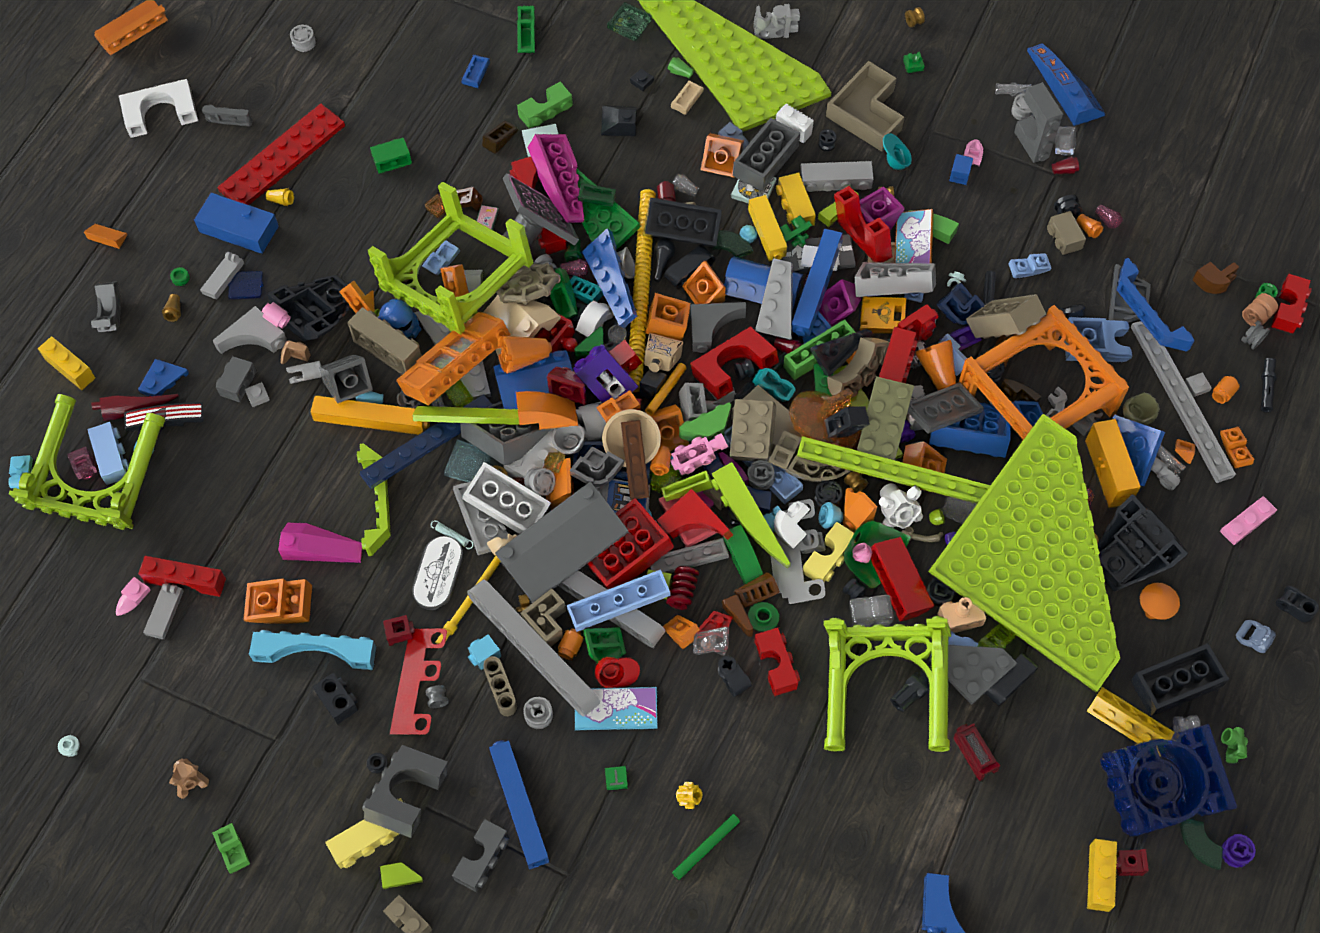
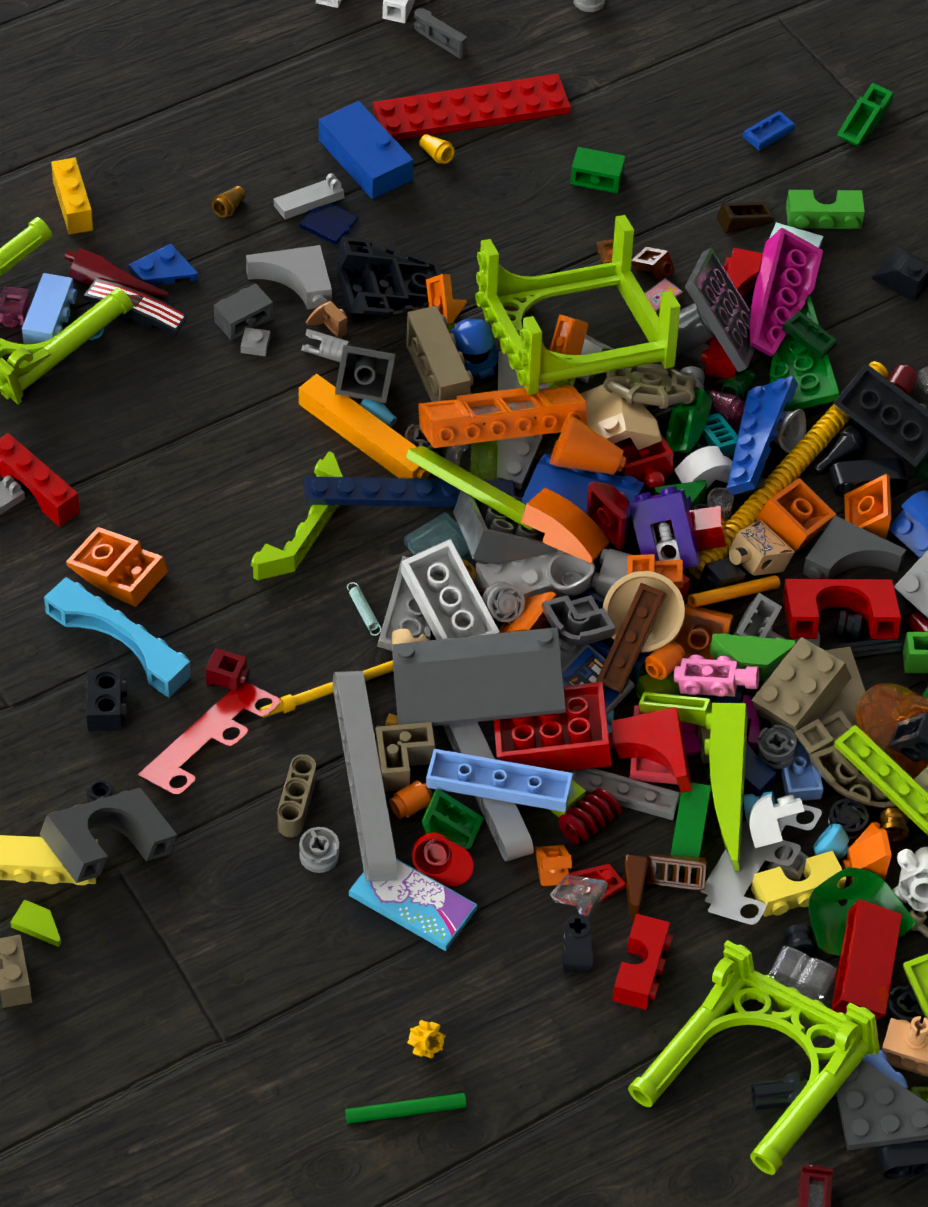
camera: 30 degrees right, 10 degrees down
orange slope [84,224,127,249] -> none
dark grey arch [91,281,121,332] -> none
green tile [170,267,190,286] -> none
bright pink brick [262,302,291,329] -> none
dark pink wedge [278,523,363,563] -> none
white tile [412,536,463,610] -> none
light blue slope [422,240,460,275] -> none
dark grey wheel [425,685,449,708] -> none
dark grey arch [452,819,509,892] -> none
medium azure brick [468,635,501,670] -> none
blue brick [489,741,549,870] -> none
clear yellow plate [543,452,565,473] -> none
green tile [605,766,628,790] -> none
green piece [748,602,779,632] -> none
teal brick [752,368,796,402] -> none
bright pink plate [852,543,872,563] -> none

